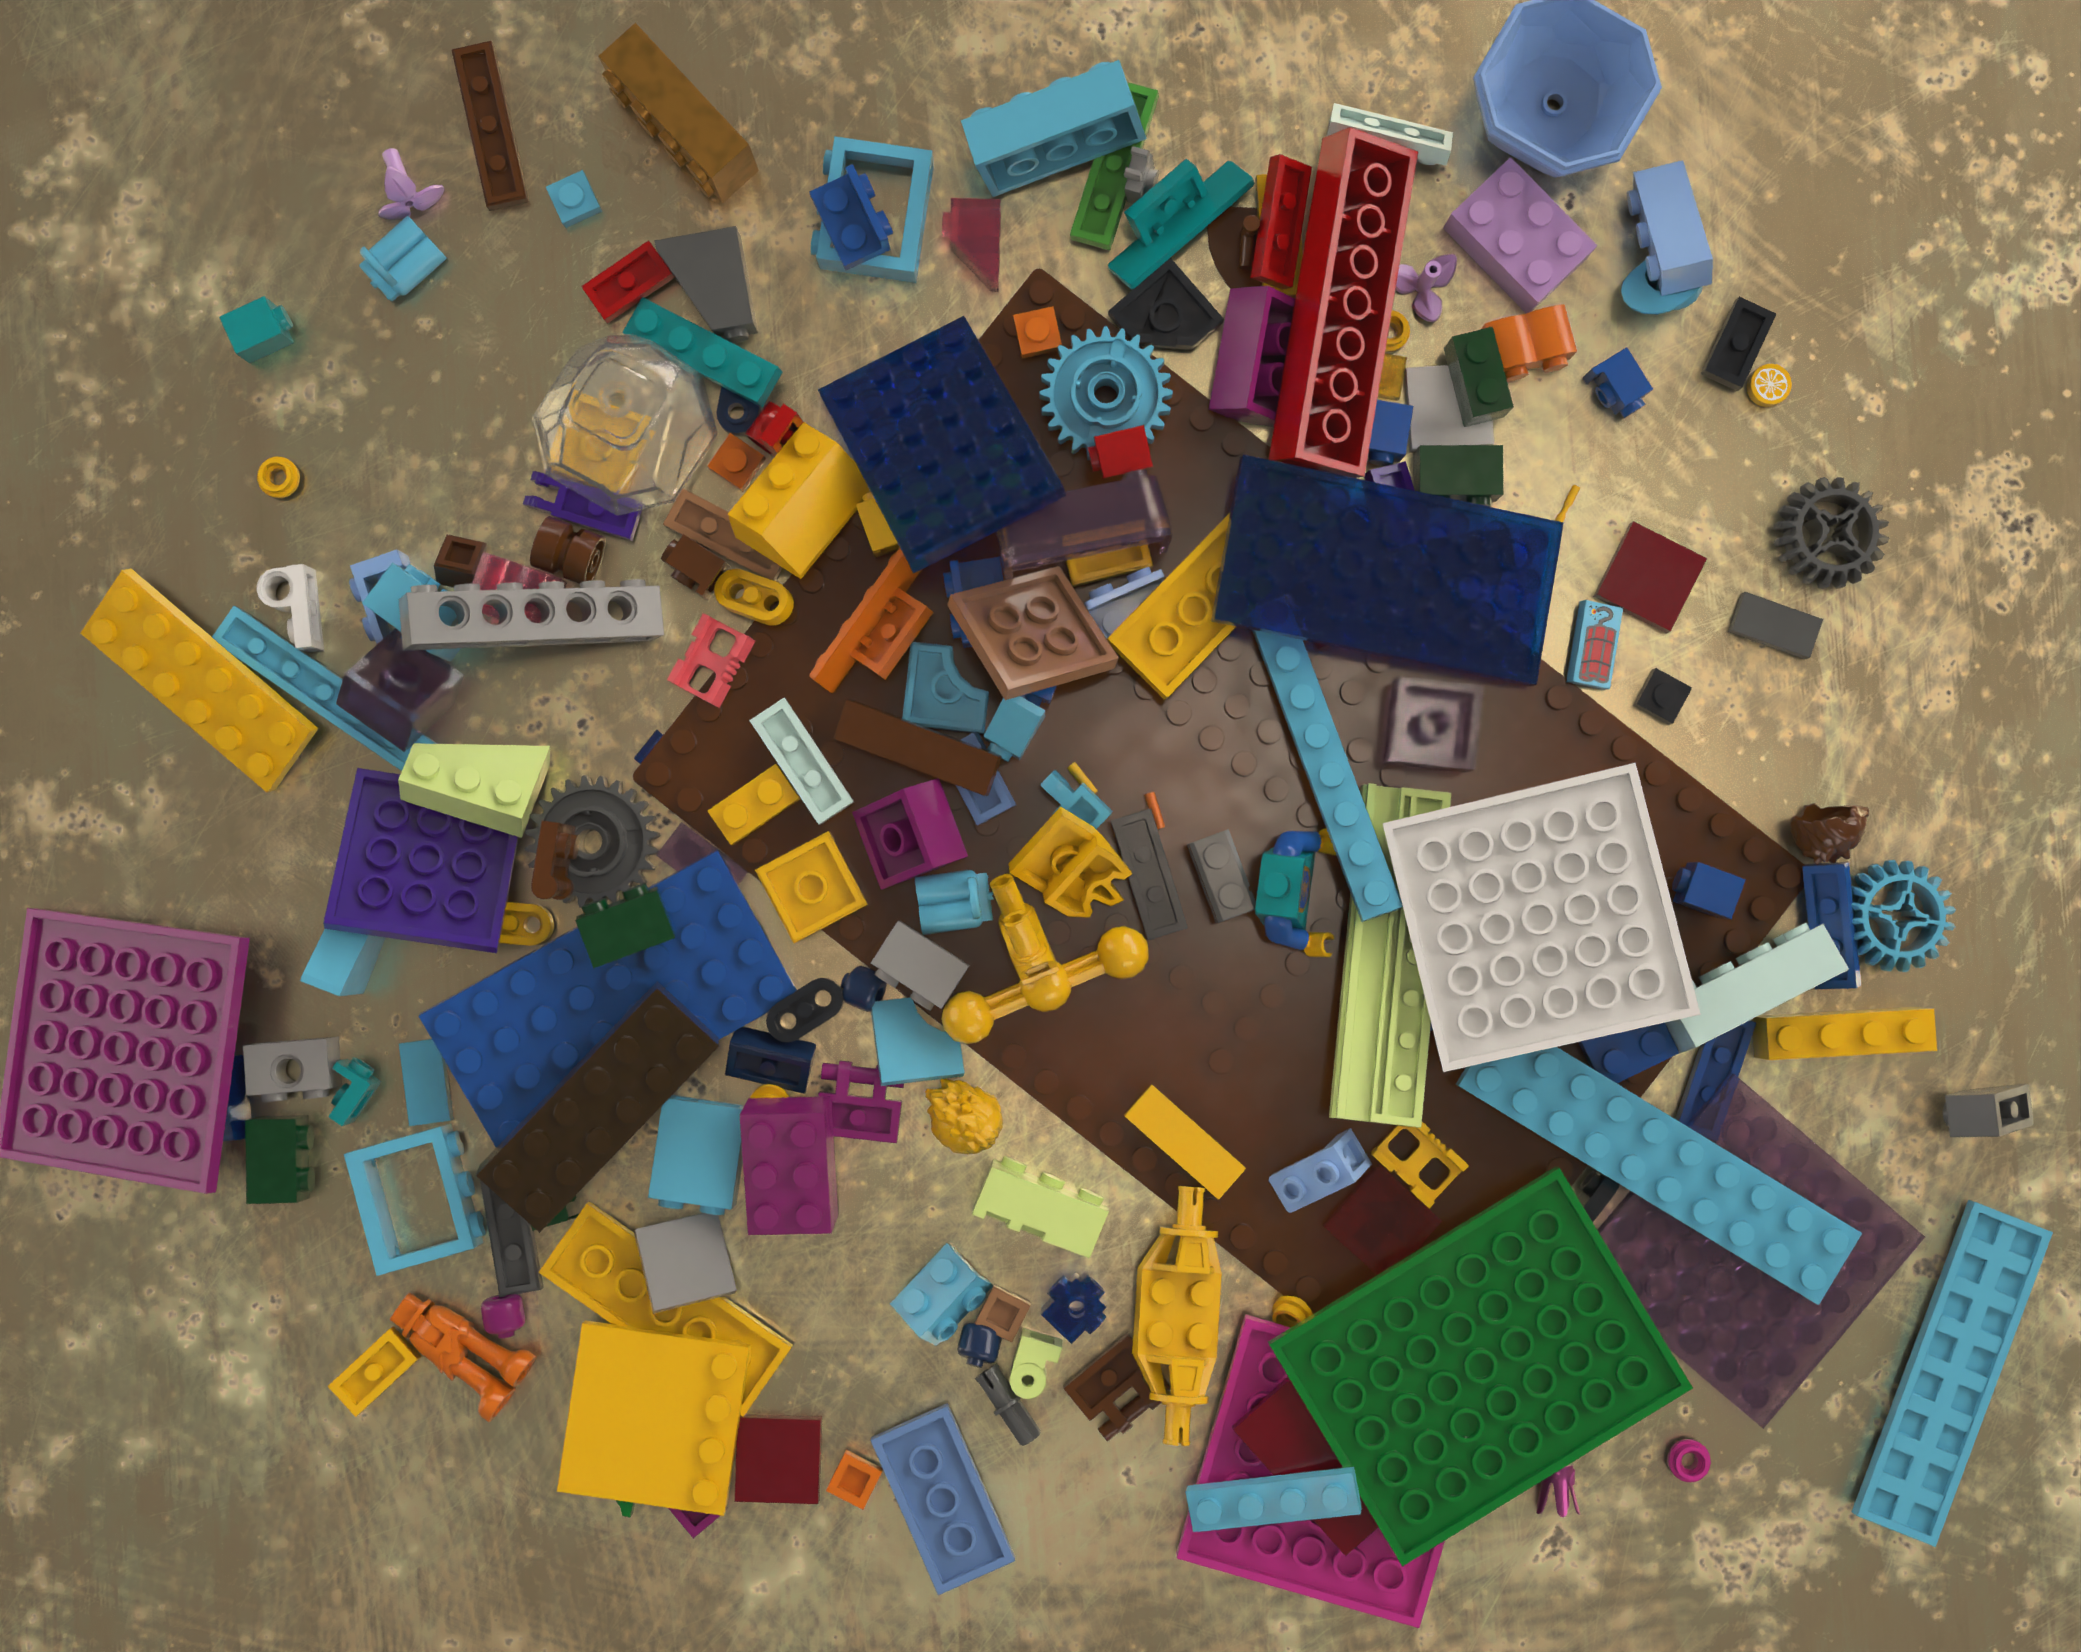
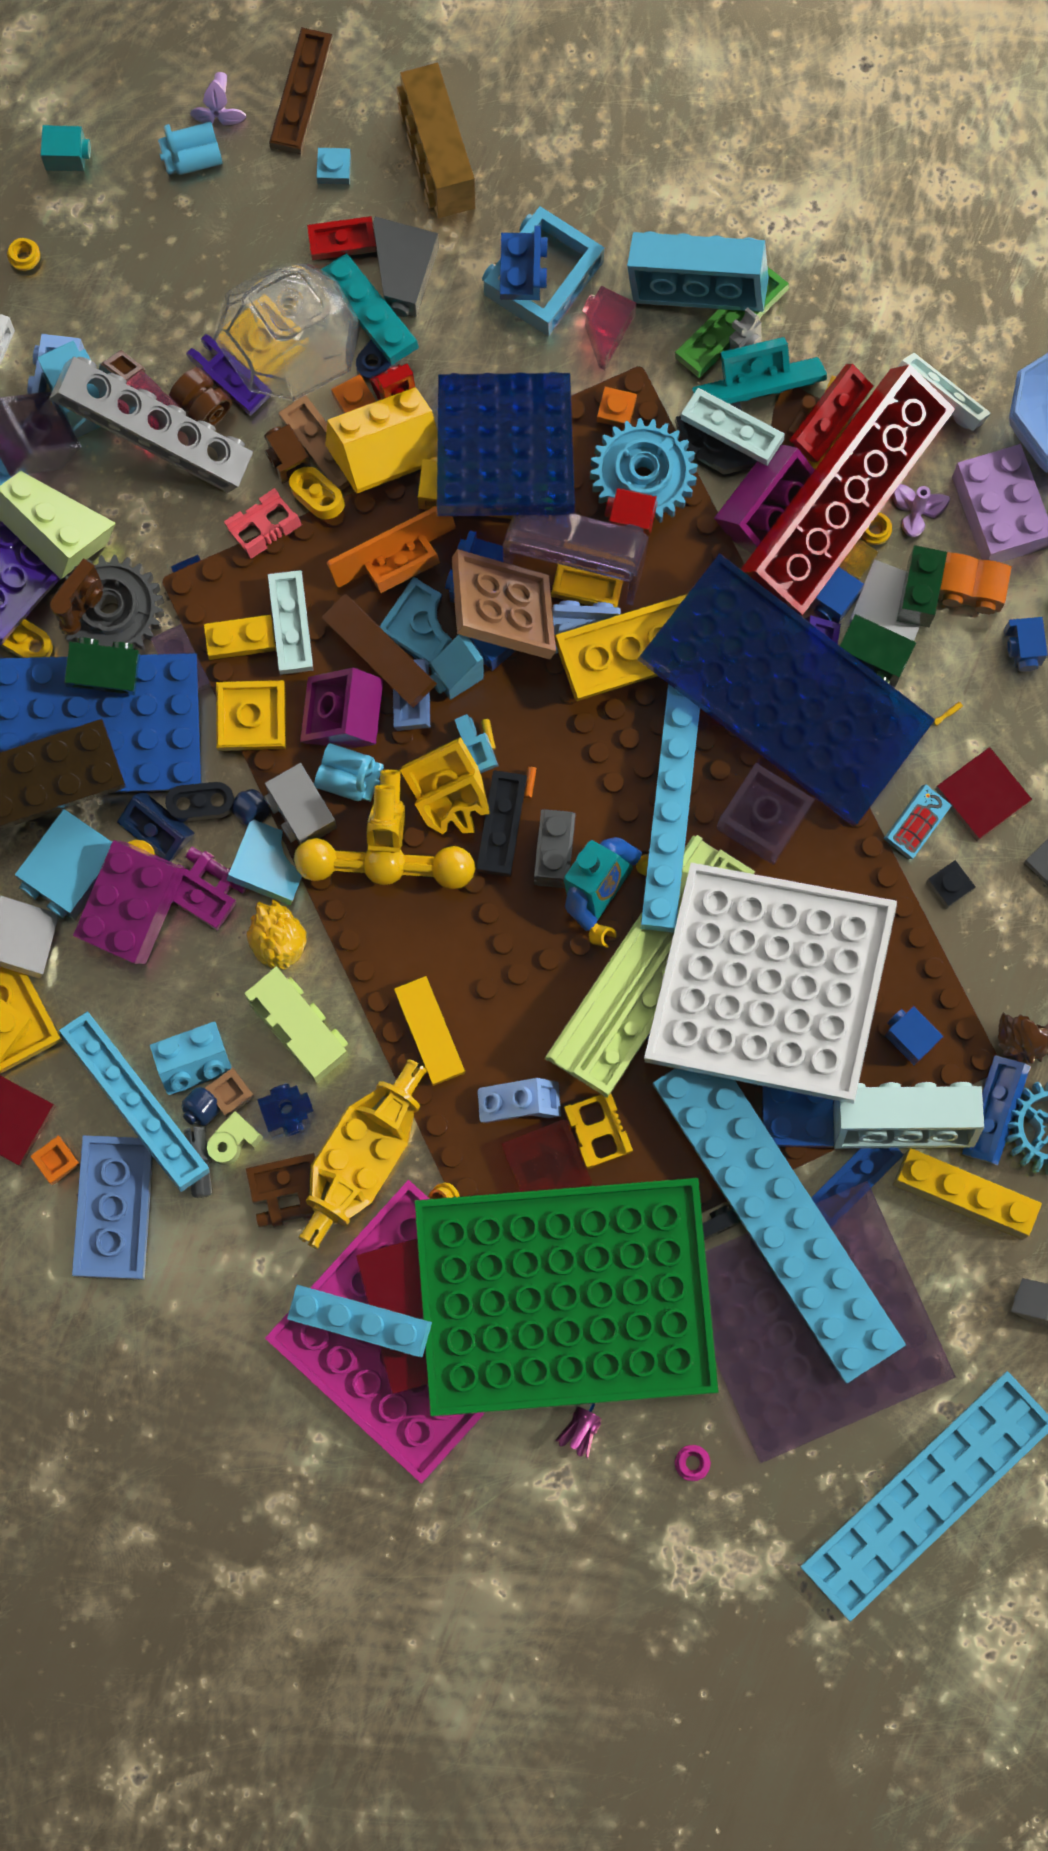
camera: 25 degrees right, 10 degrees down
none -> medium azure plate [59,1011,210,1192]
none -> light aqua plate [681,388,785,465]

